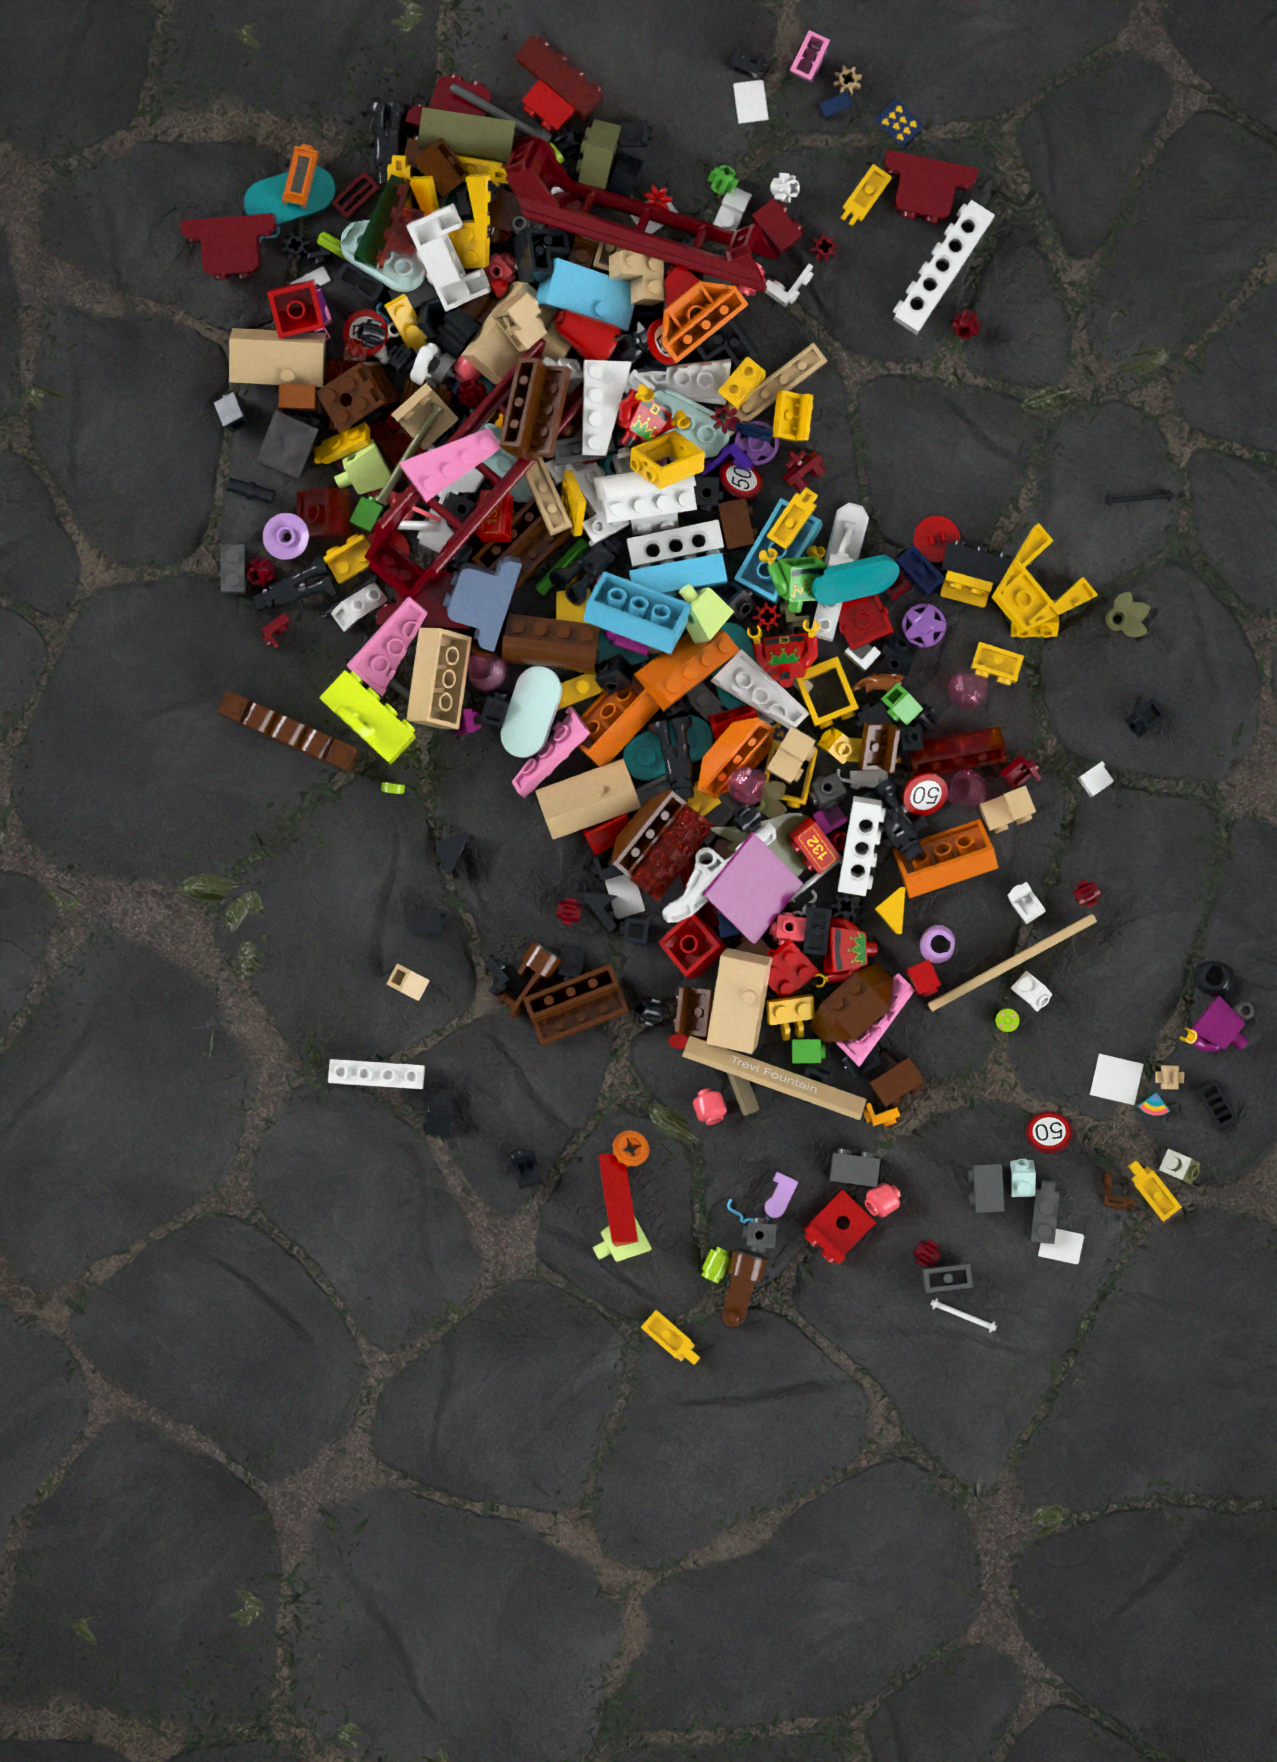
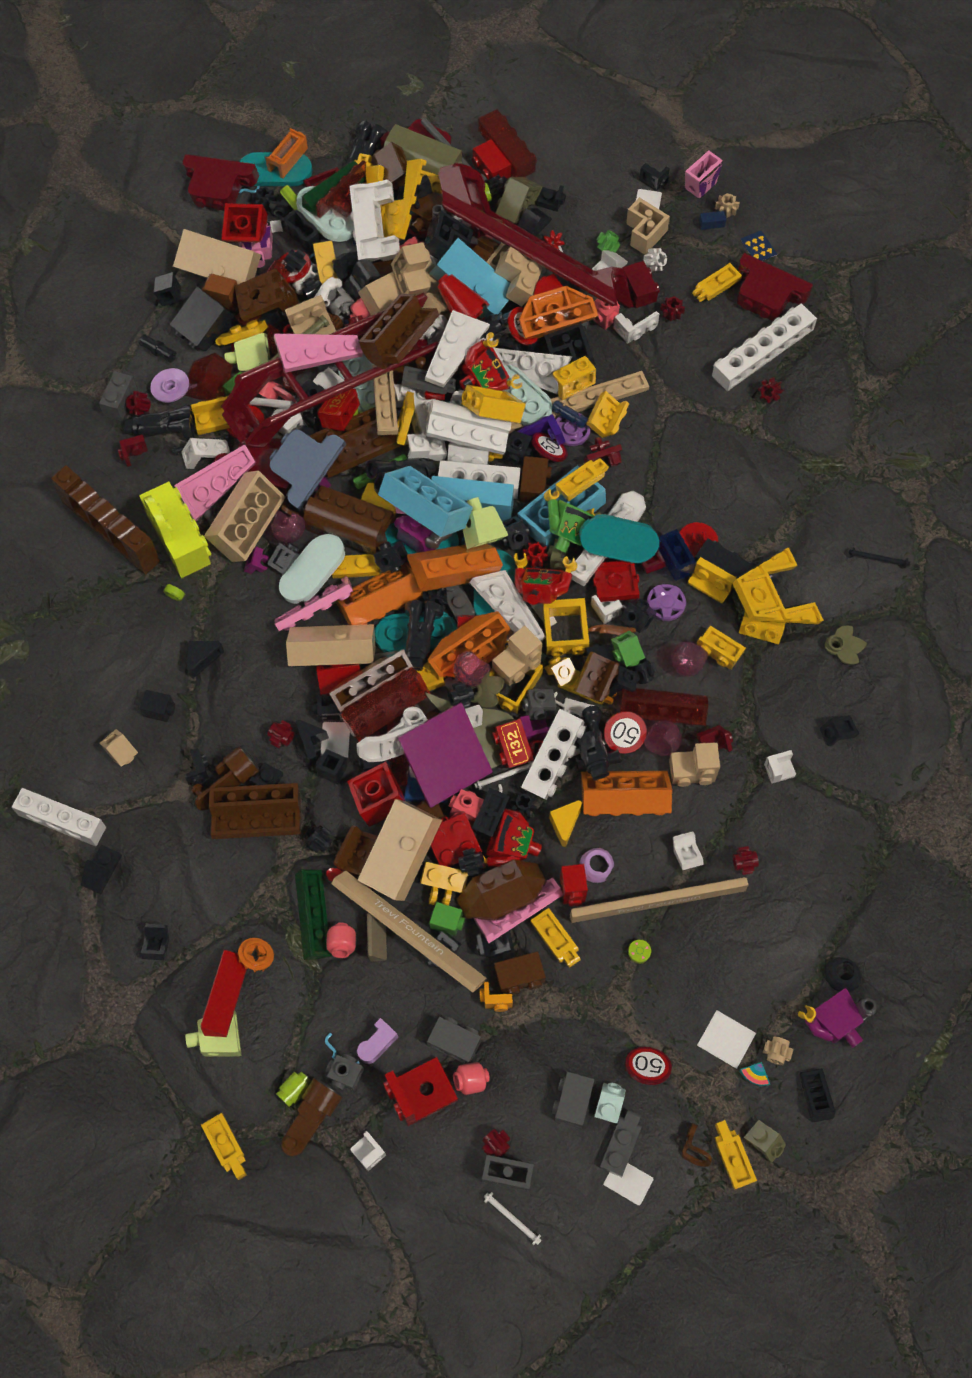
camera: 25 degrees right, 20 degrees down
dark red gear [710,403,741,434] -> none
white bracket [1011,971,1052,1011] -> none
none -> dark green slope [295,869,331,960]
none -> white panel [351,1131,386,1171]
none -> black gear [458,848,485,876]
none -> yellow hinge [530,908,581,968]
none -> tan brick [626,197,670,254]

